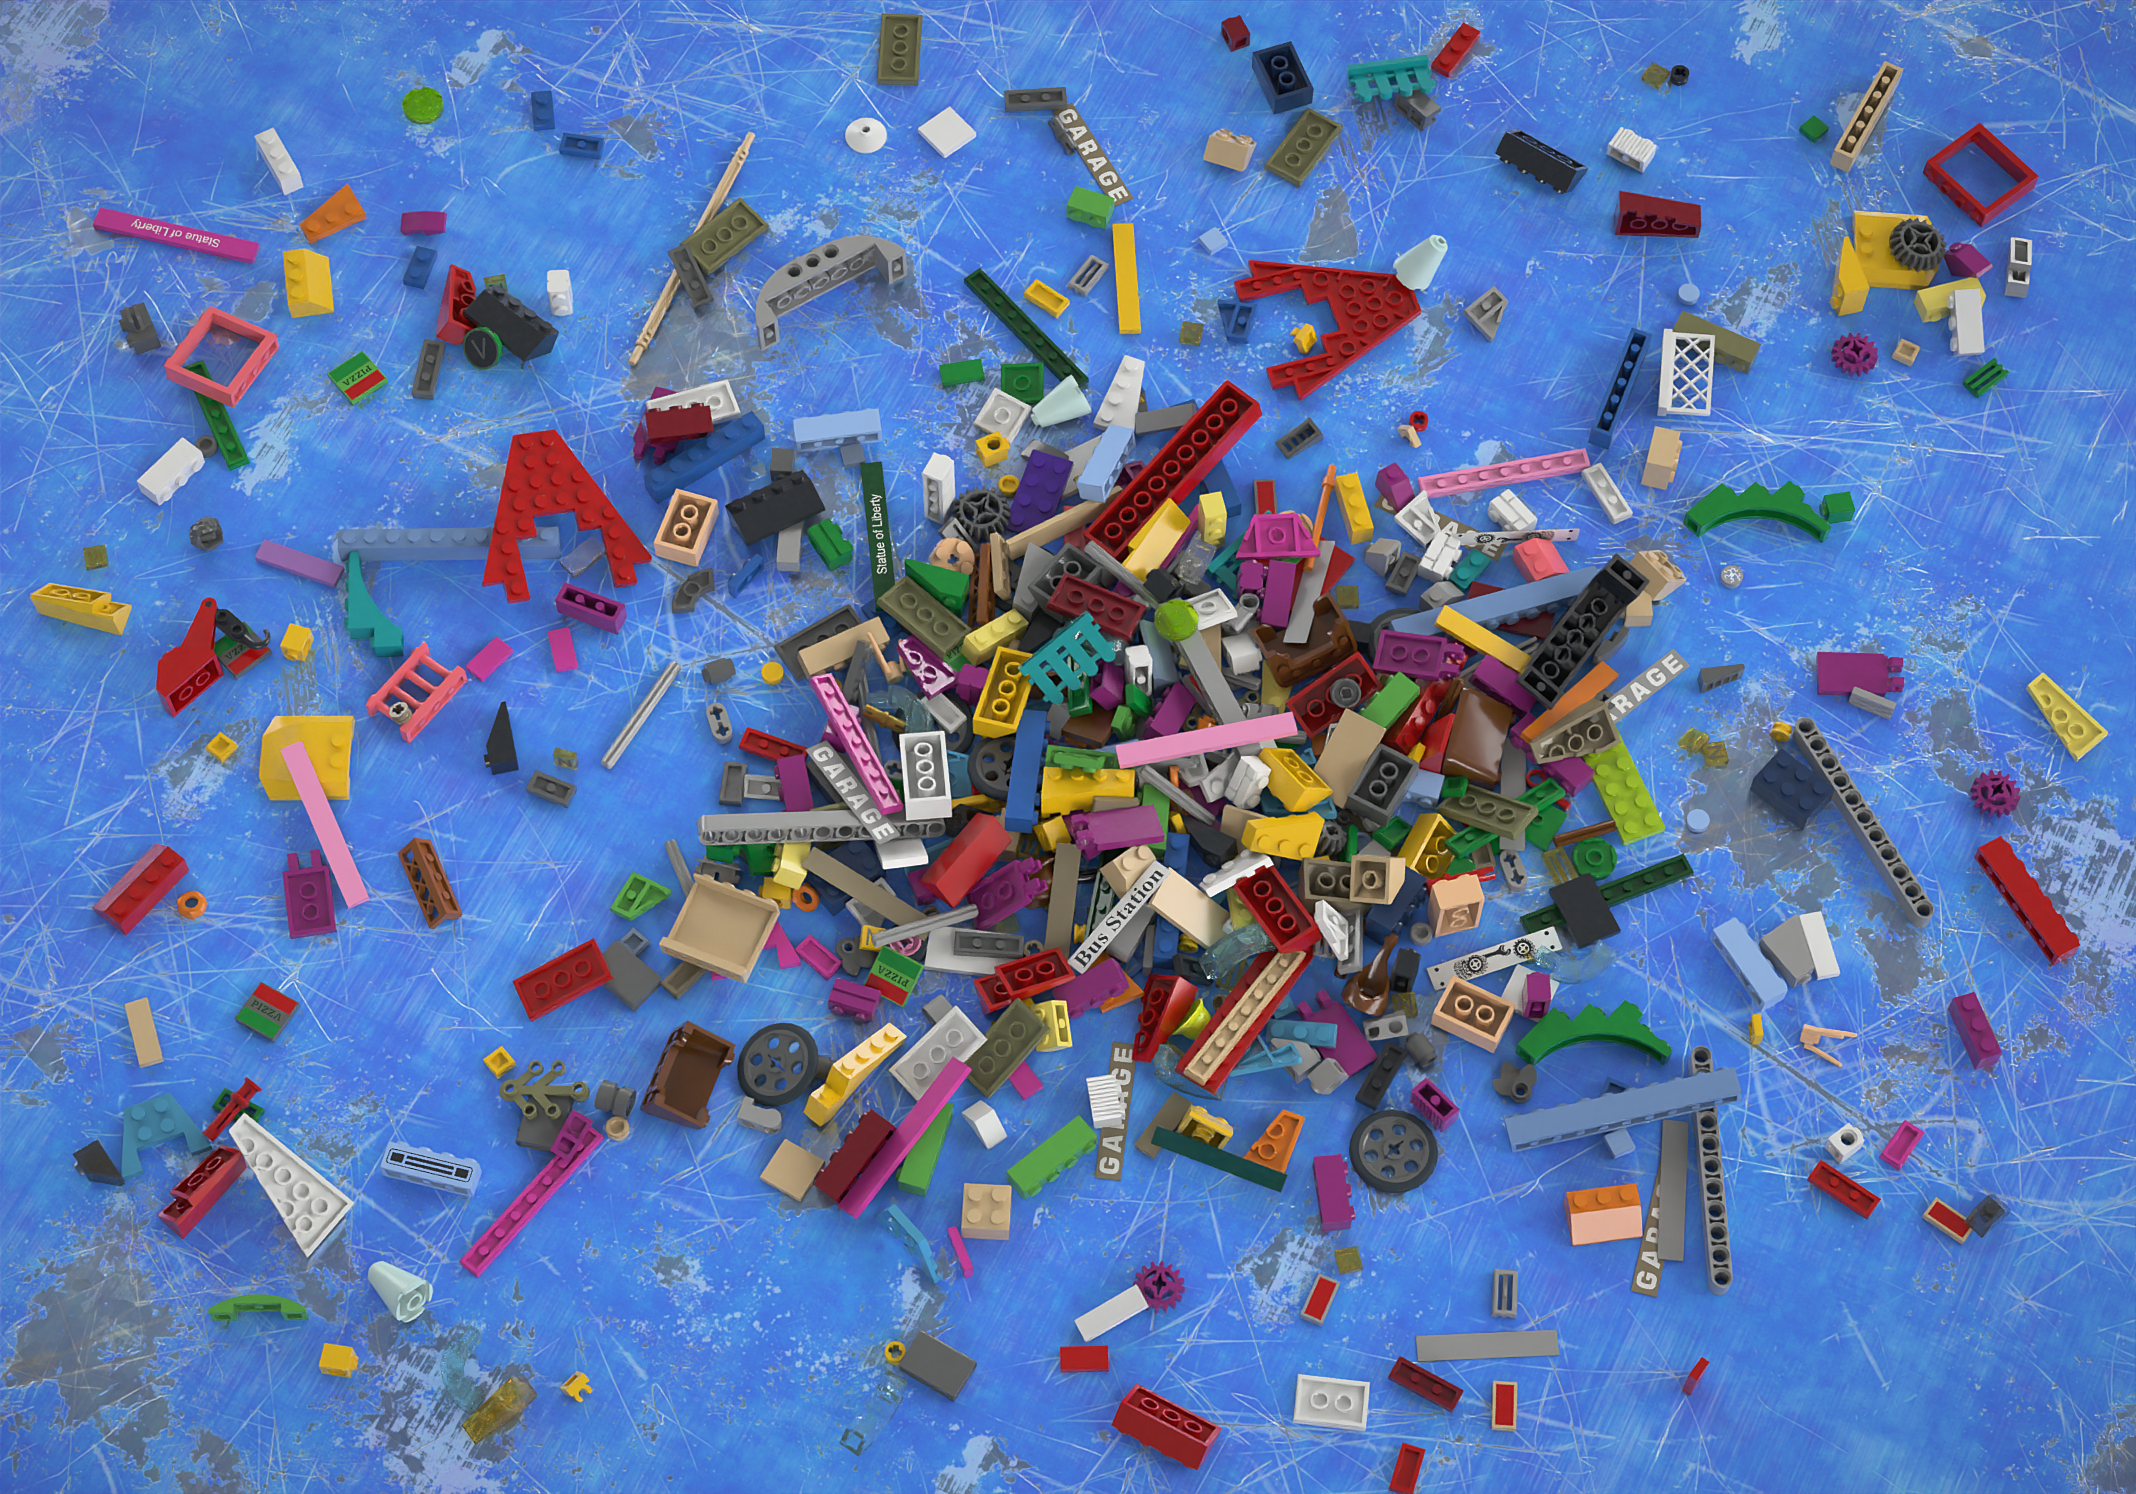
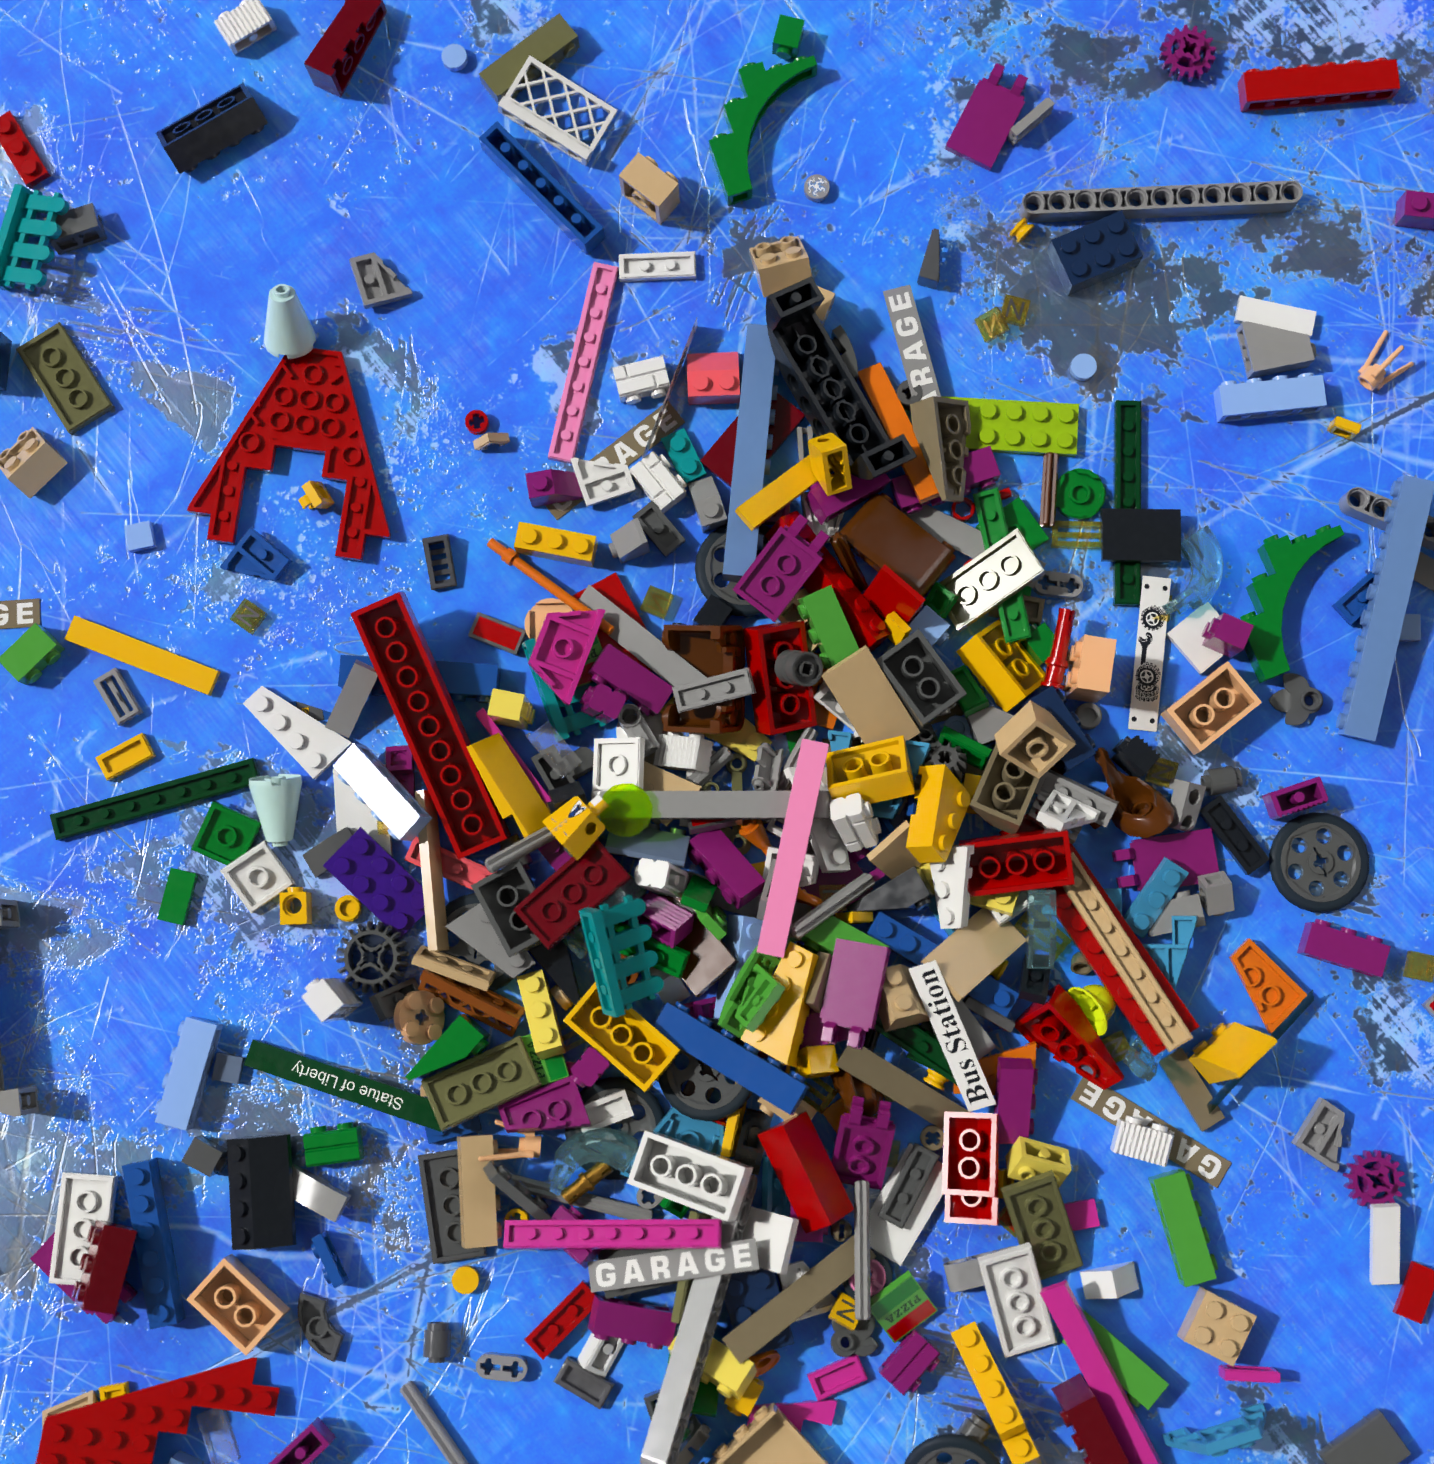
camera: 60 degrees left, 20 degrees up
none -> yellow torso [542,794,609,861]
none -> light grey tile [672,667,756,713]
none -> yellow torso [808,433,852,496]
none -> light grey wing [1291,1097,1345,1172]

